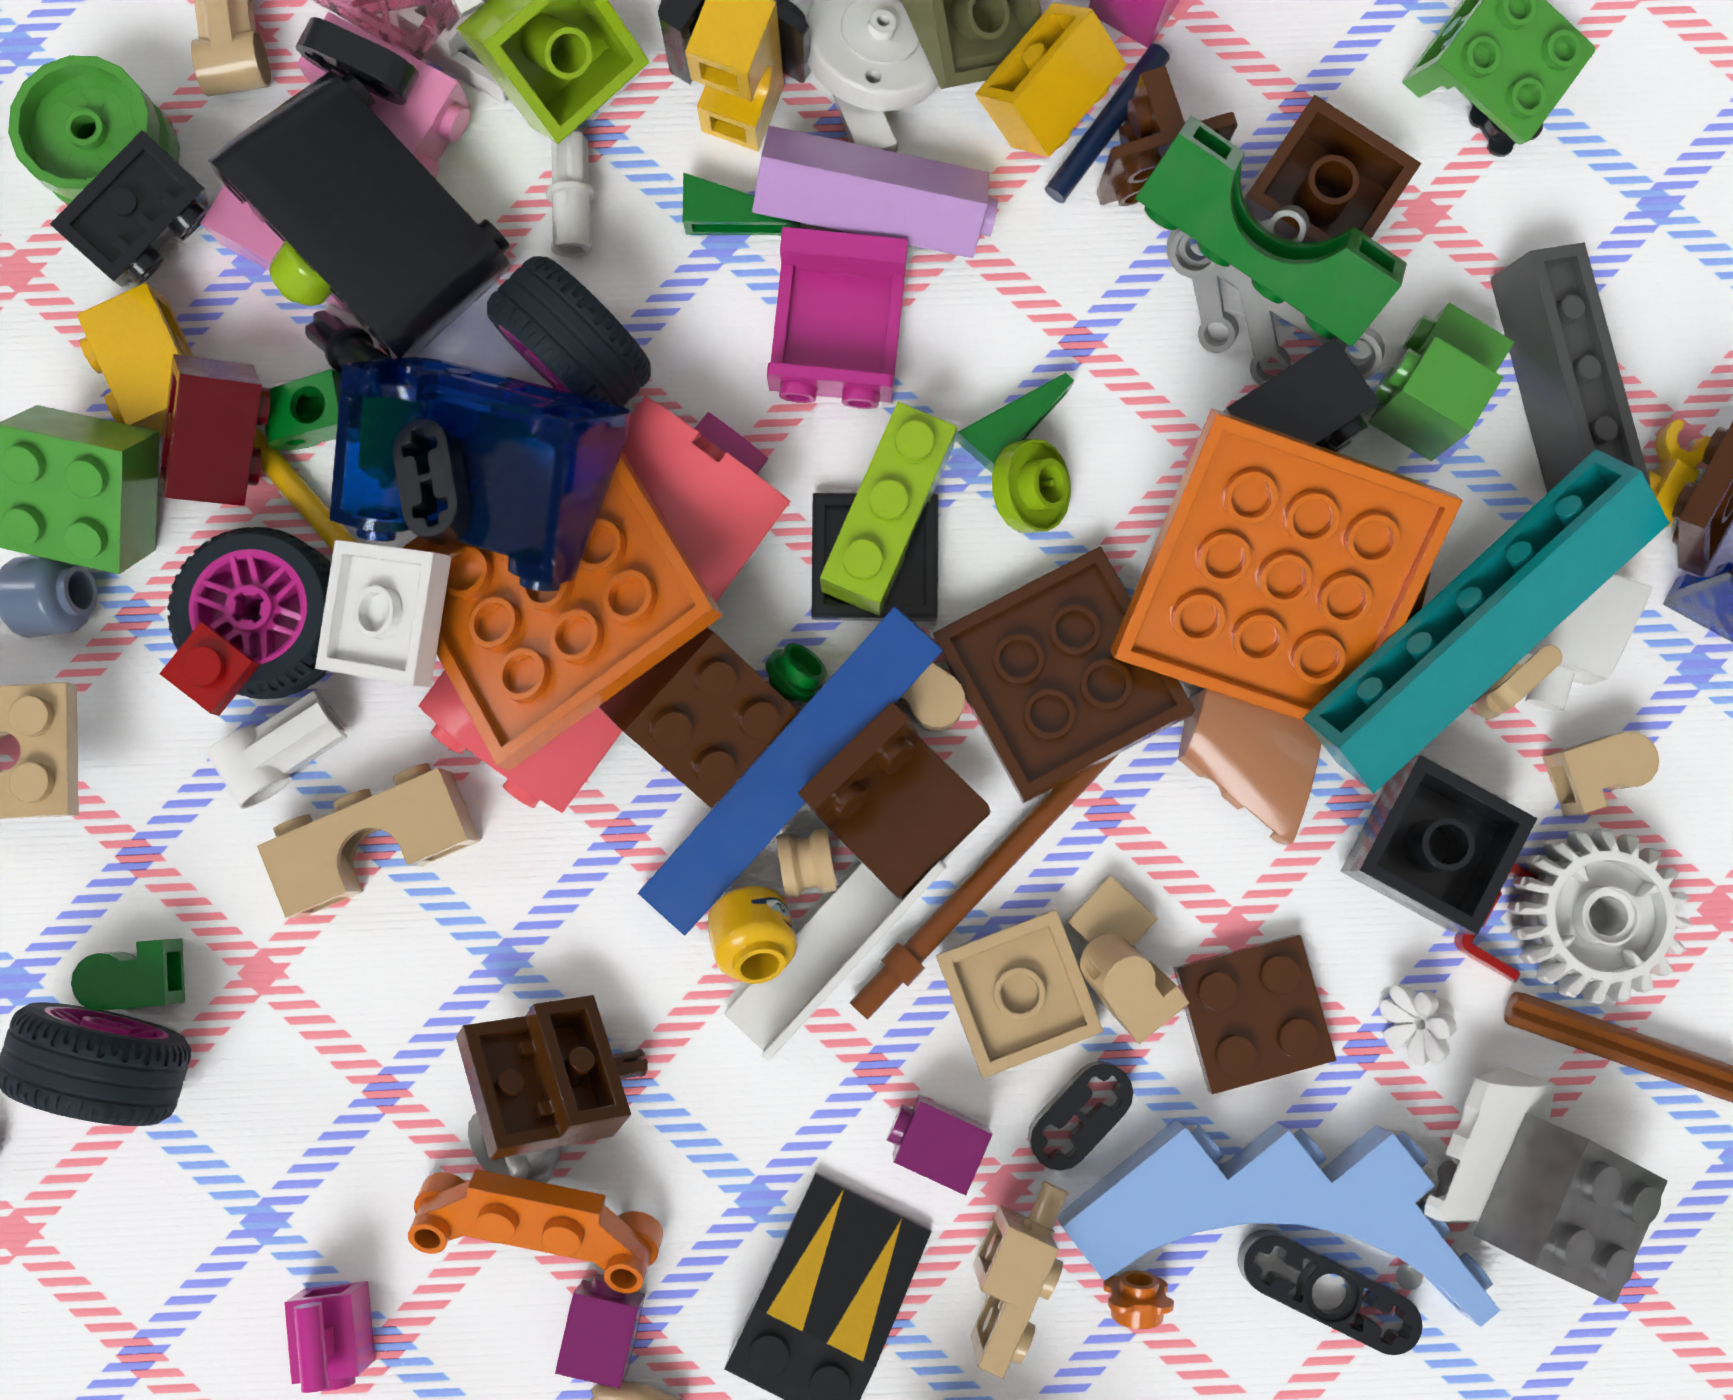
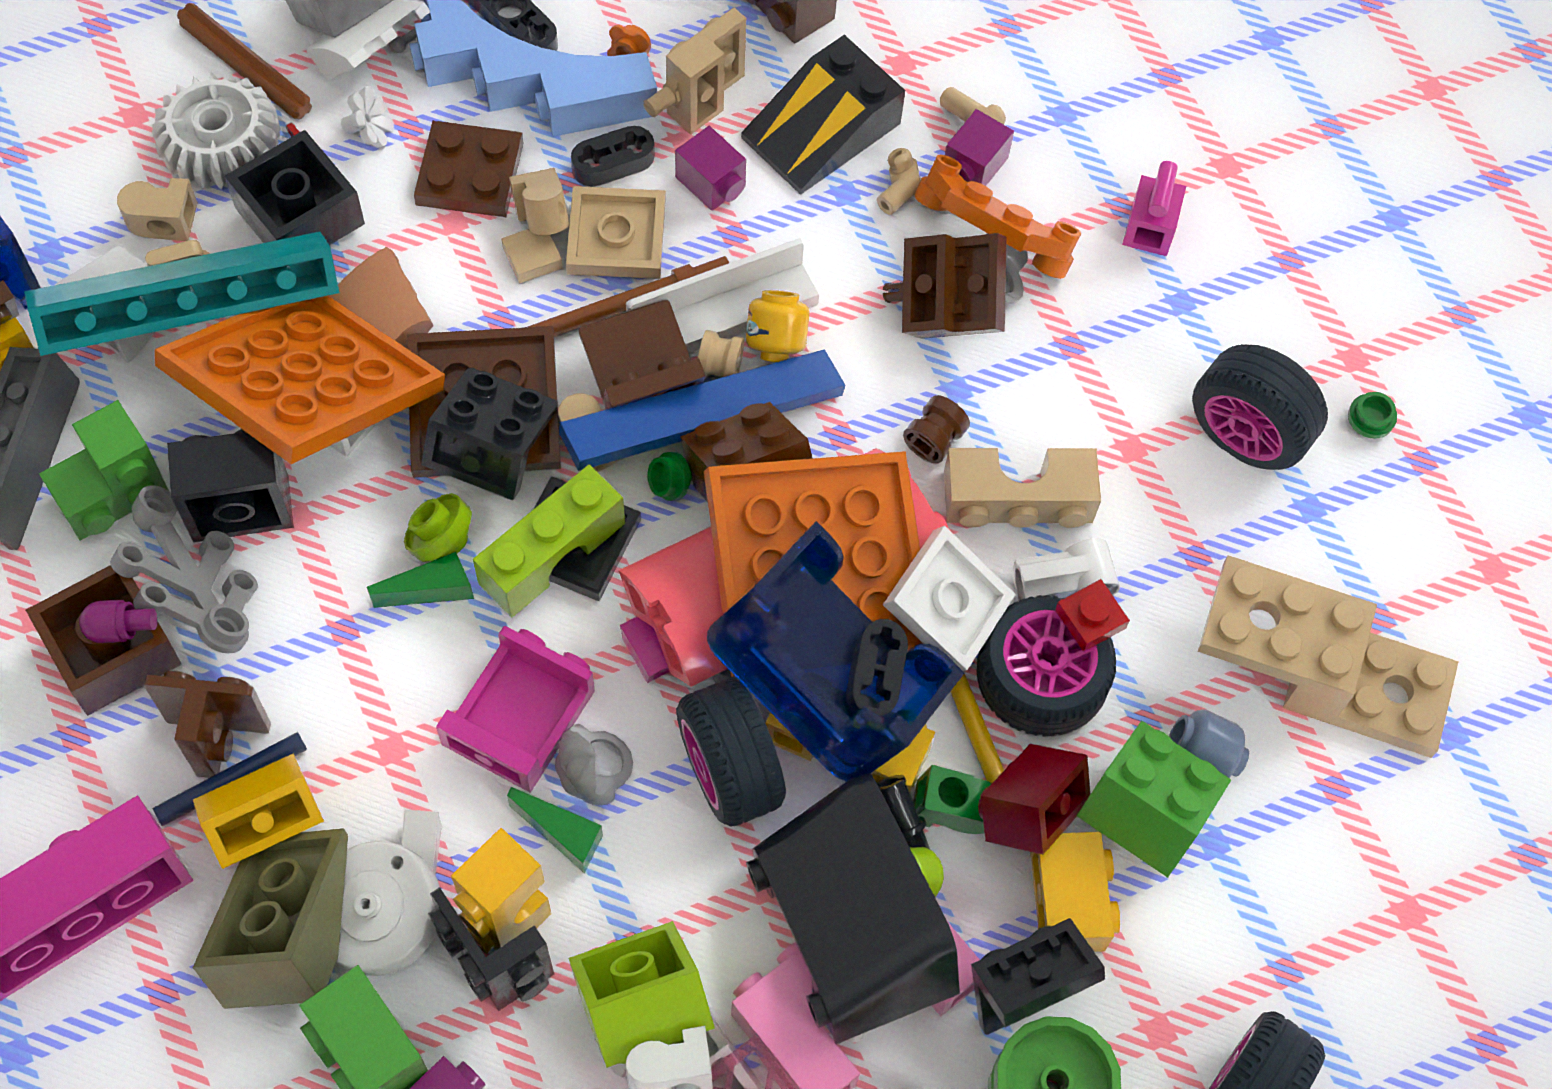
camera: 160 degrees left, 20 degrees down
green leg [71,938,185,1011] -> none
black beam [295,17,419,105] -> none
white axle [546,129,596,258] -> none
lavender brick [752,125,998,258] -> none
green arch [1135,115,1407,347] -> none
none -> magenta cylinder [79,600,157,643]
none -> black bracket [421,368,558,501]
none -> light grey piece [555,724,634,806]
none -> tan arm [876,148,920,215]
none -> reddish brown wheel [903,395,970,464]

